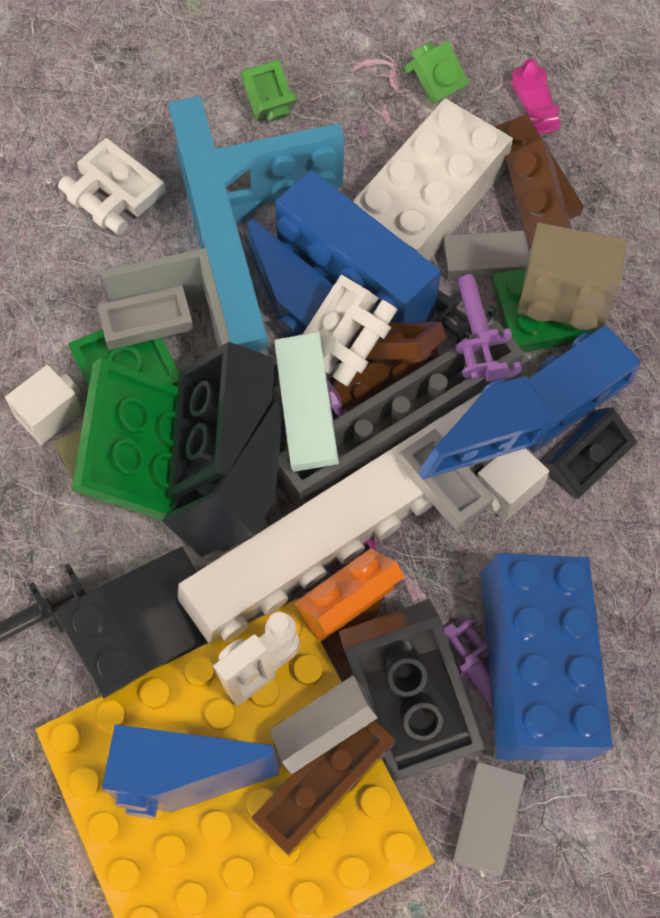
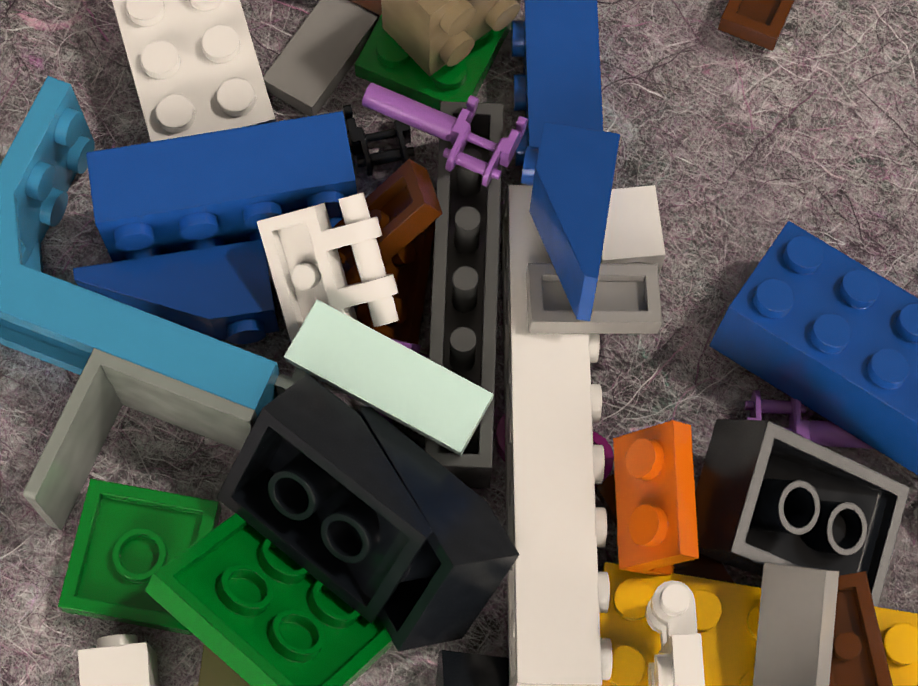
camera: 55 degrees left, 5 degrees up
light grey tile [97,285,194,350] -> none
black slope [540,407,637,499] -> none

